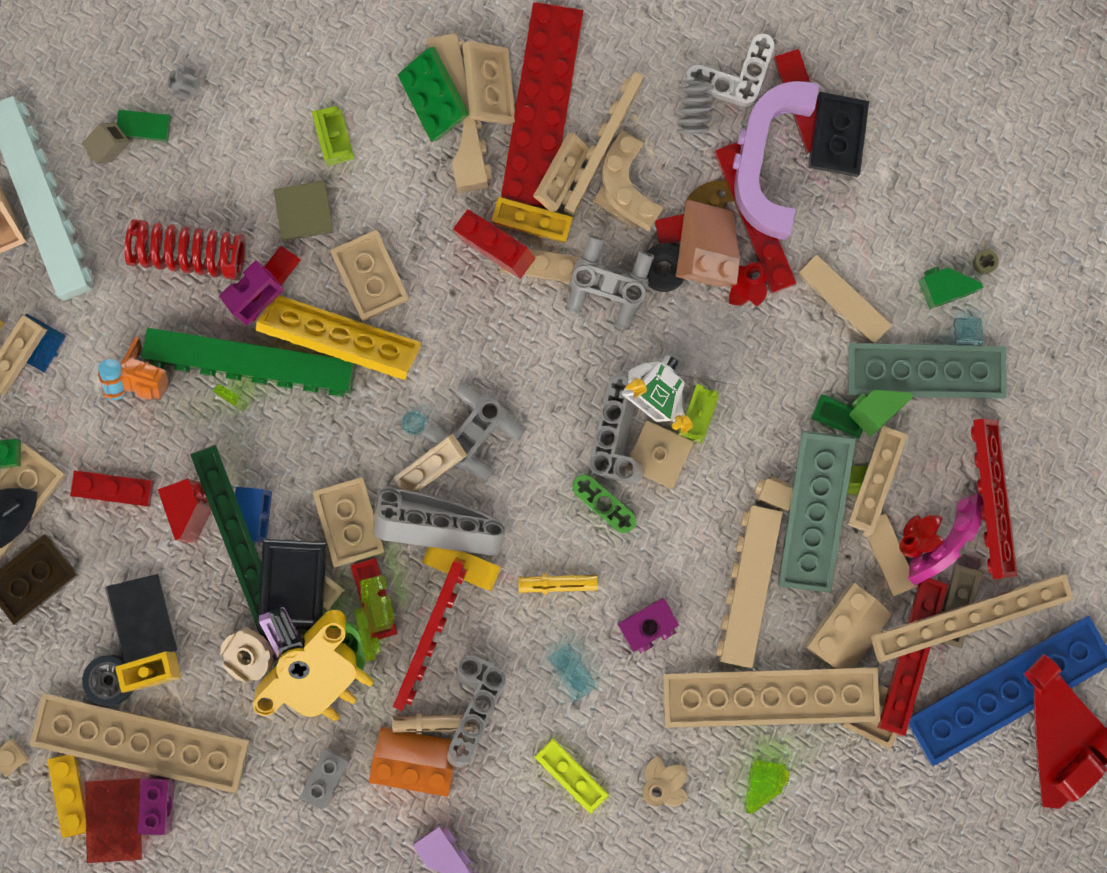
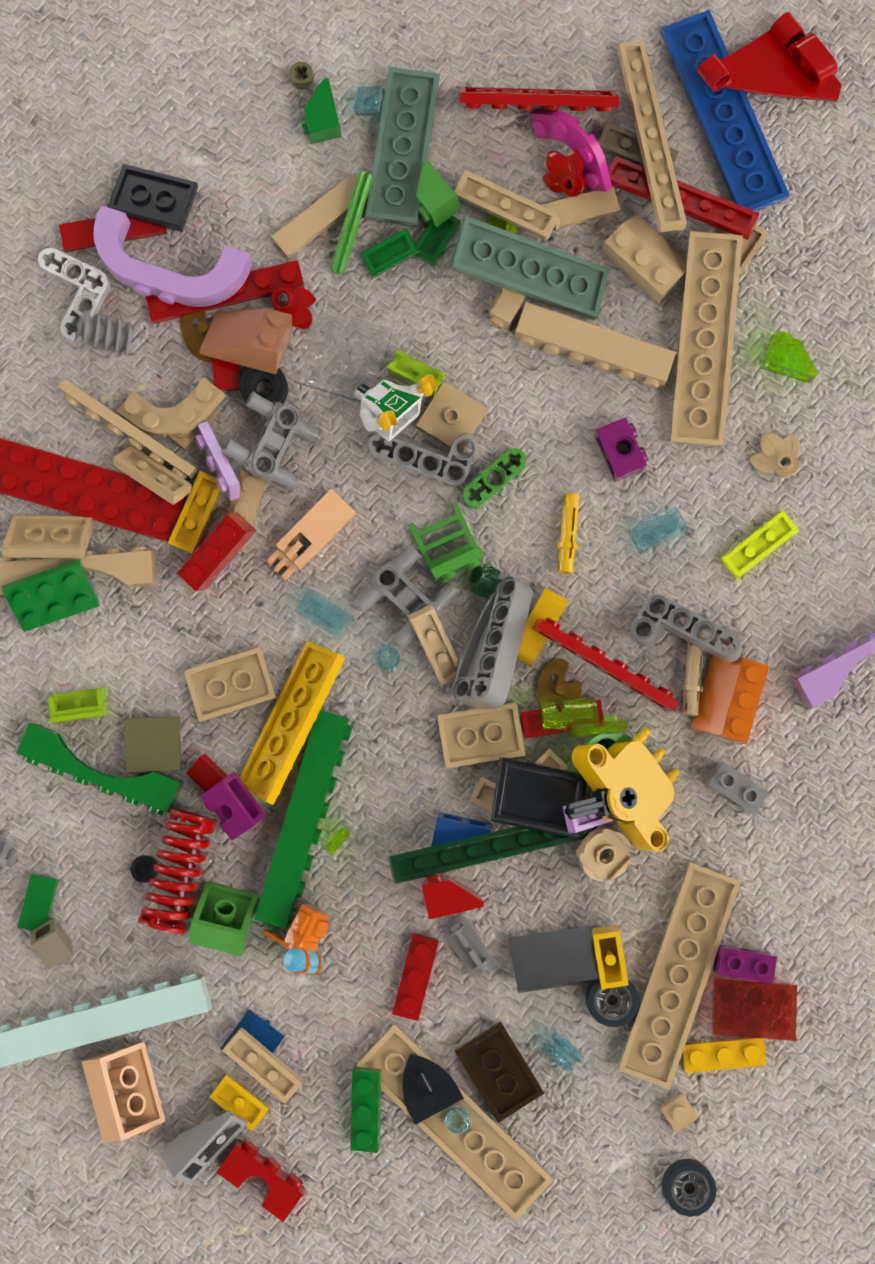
camera: 85 degrees left, 0 degrees up
none -> green arch [16,723,184,815]
none -> black tile [130,855,158,883]
none -> bright green slope [189,882,259,956]
none -> lavender plate [195,421,240,501]
none -> light nougat hinge [266,489,356,580]
none -> clear light blue plate [294,588,354,639]
none -> bright green axle [330,171,373,275]
none -> green tile [361,228,419,278]
none -> bright green plate [409,503,484,583]
none -> light grey hinge [442,916,495,977]
none -> clear green gear [469,564,502,599]
none -> tan plate [469,776,496,812]
none -> pearl gold piece [537,659,582,709]
none -> clear light blue wheel [541,1031,584,1074]

